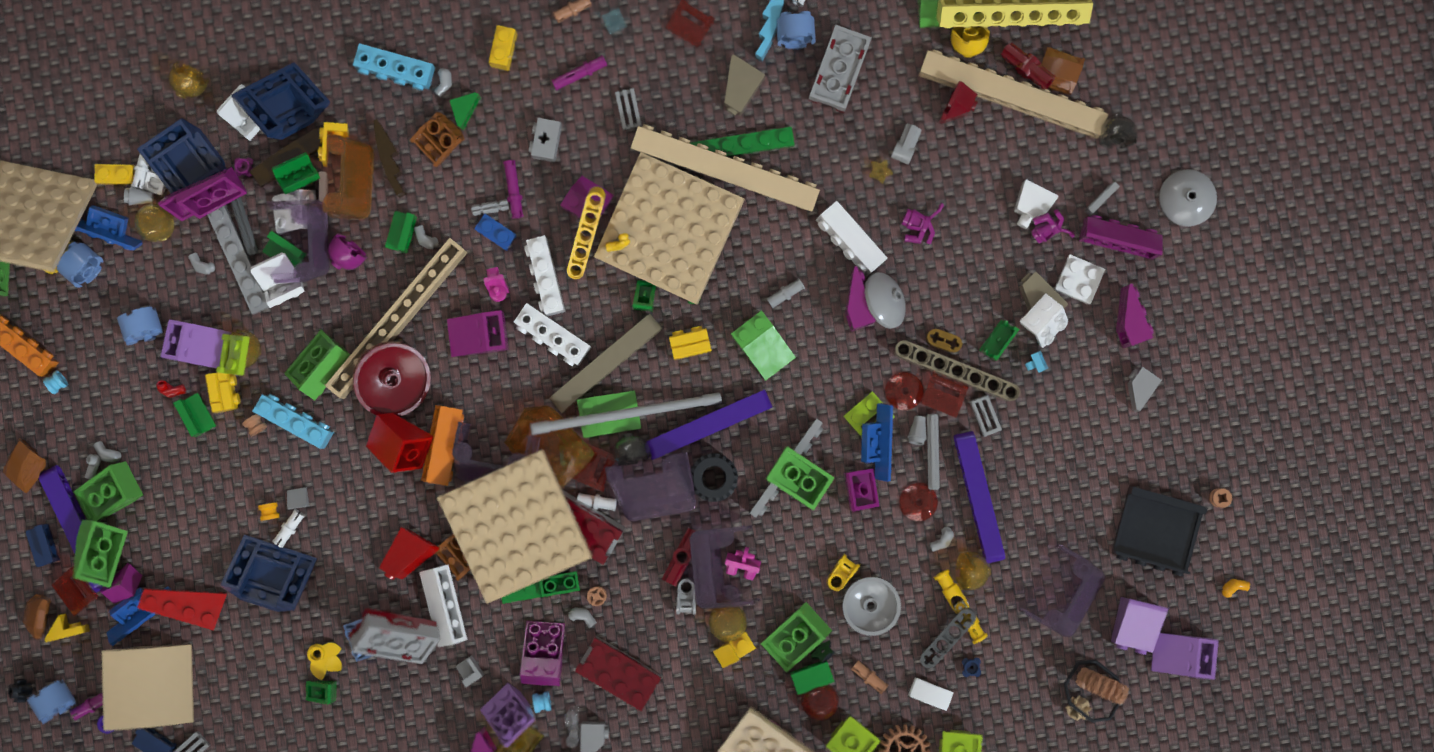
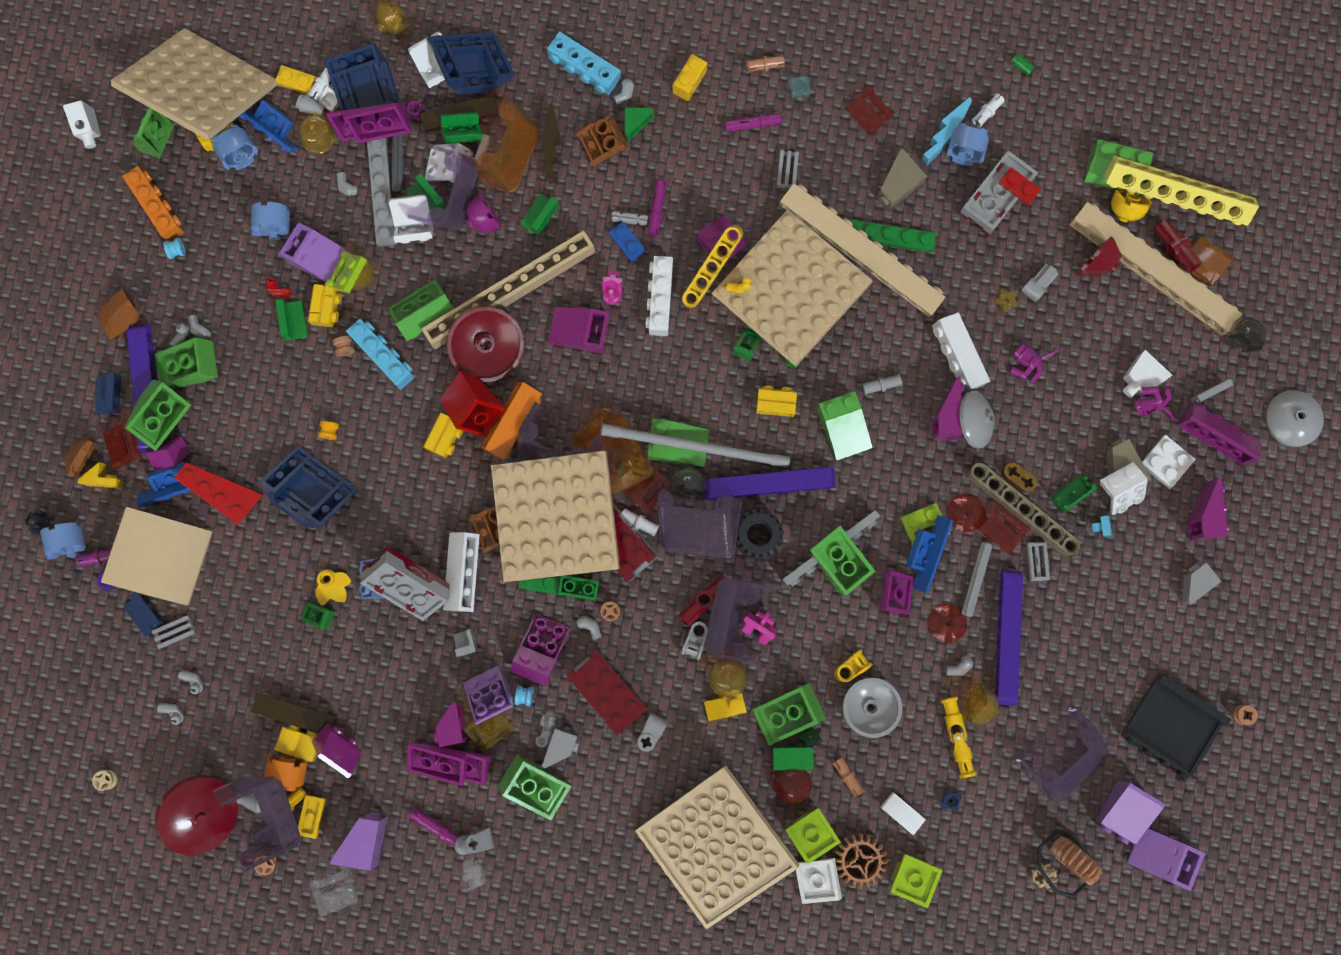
camera: 20 degrees right, 5 degrees down
white pin [273,509,305,548] -> none
light grey slope [287,487,309,509] -> none
yellow bracket [318,122,349,167] -> none
red slope [379,527,440,580] -> none
light grey arm [414,226,439,249] -> none
white brick [514,303,591,367] -> none
light grey brick [529,118,562,162] -> none
dark tan beam [549,314,663,413] -> none
light grey cone [908,416,927,445] -> none
dark grey beam [920,607,977,668] -> none
light orange arm [1222,579,1250,598] -> none
none -> yellow brick [423,413,463,459]
none -> light grey piece [637,712,668,752]
none -> red plate [998,167,1041,206]

